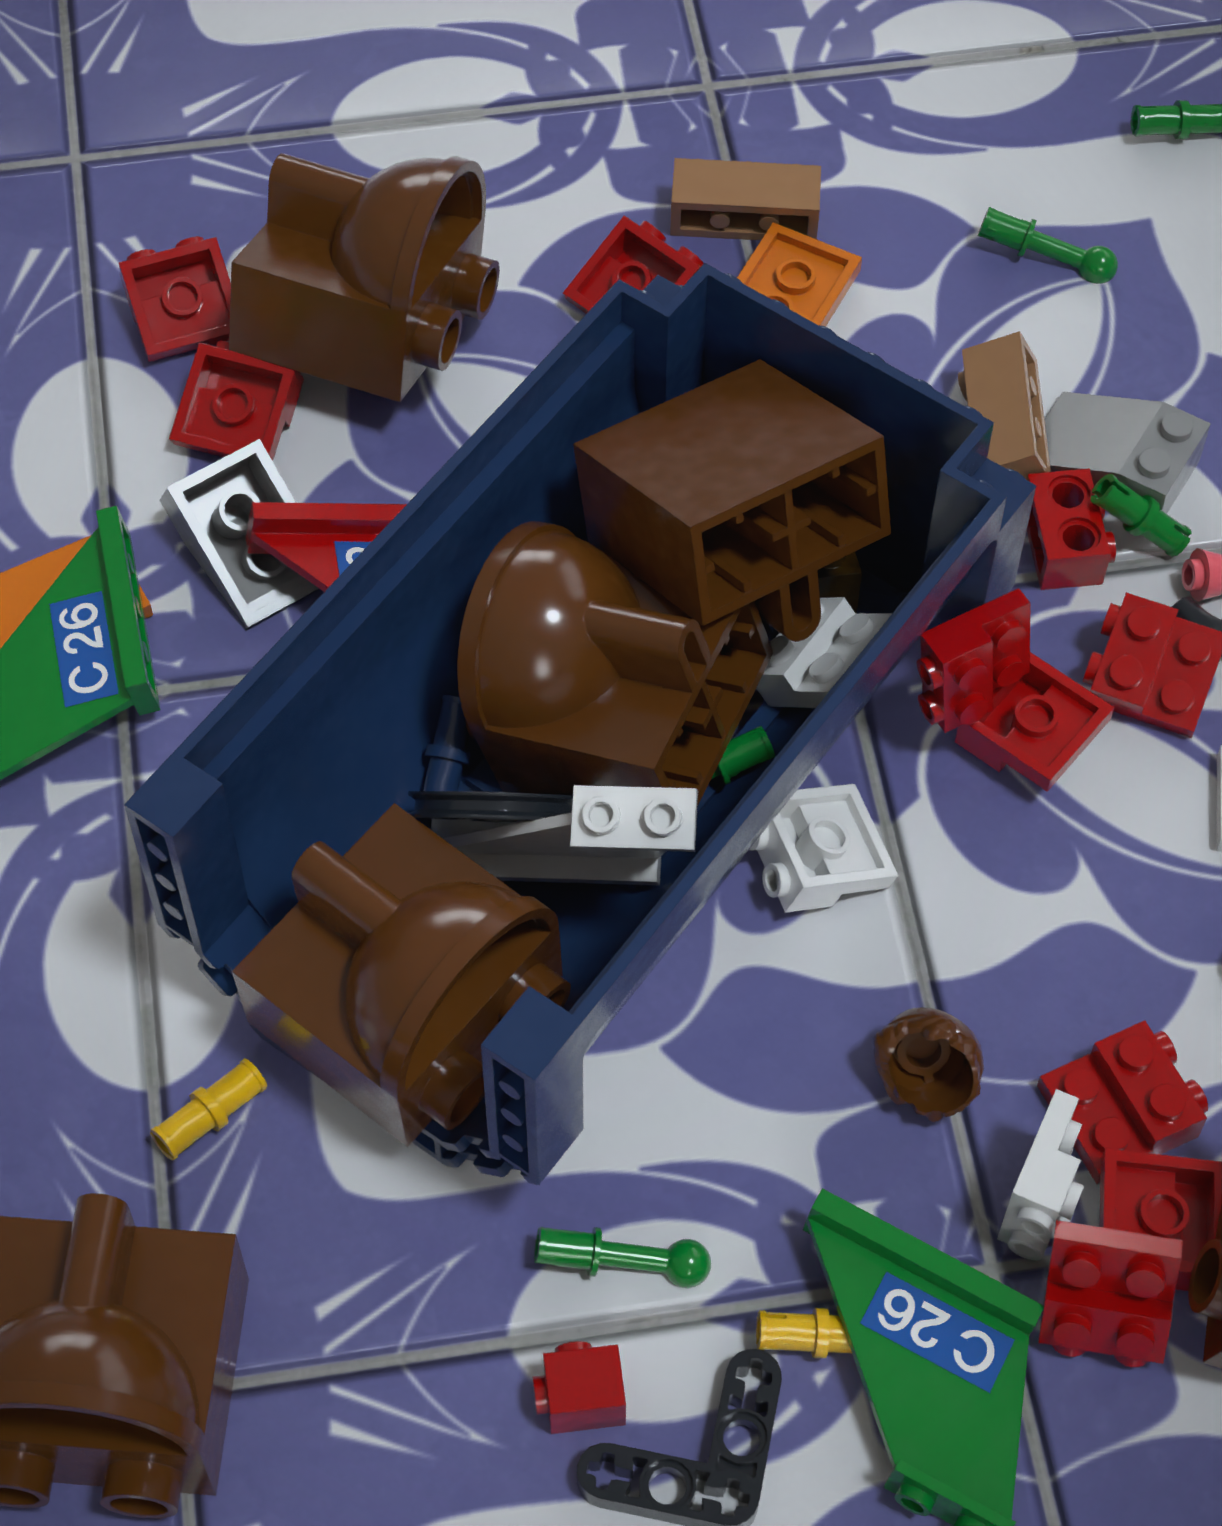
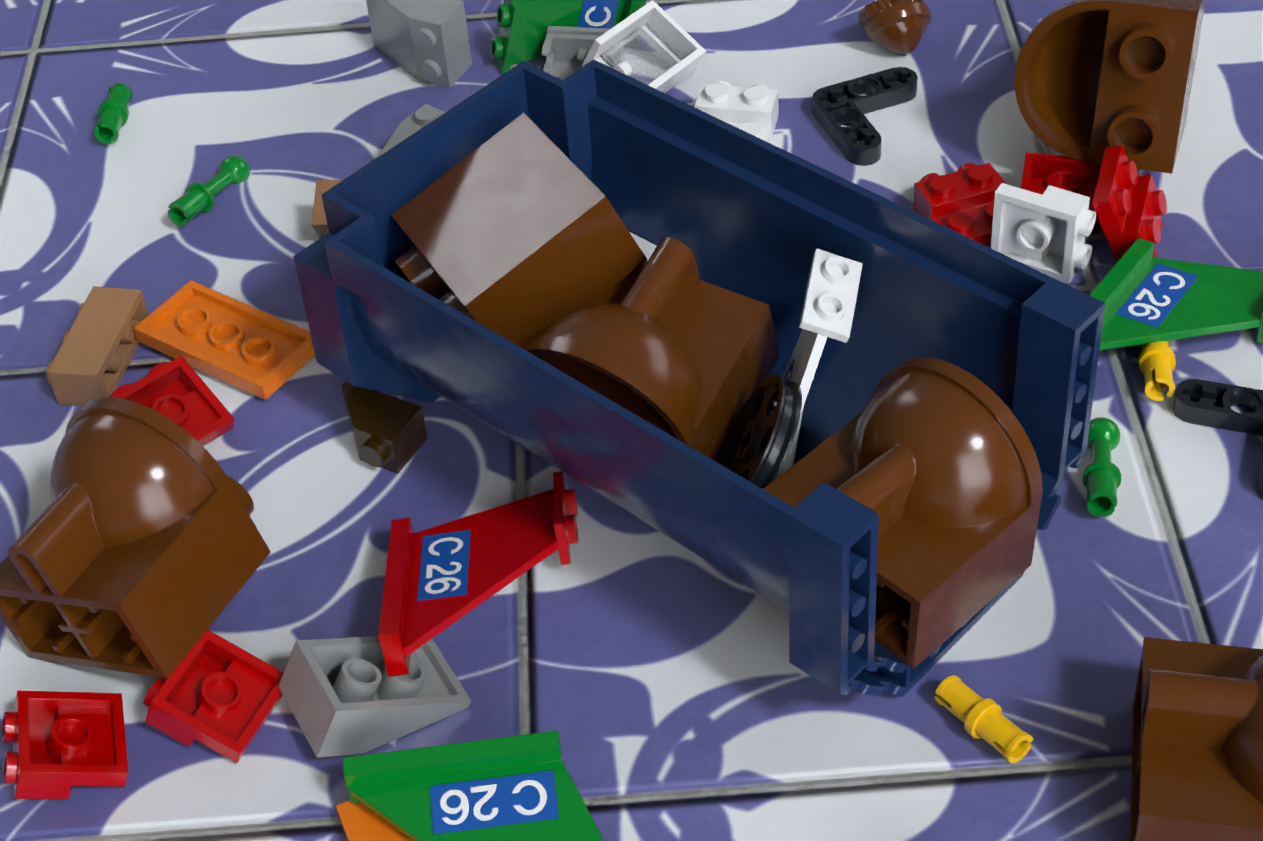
camera: 80 degrees left, 15 degrees down
red brick [532,1341,626,1434] -> none

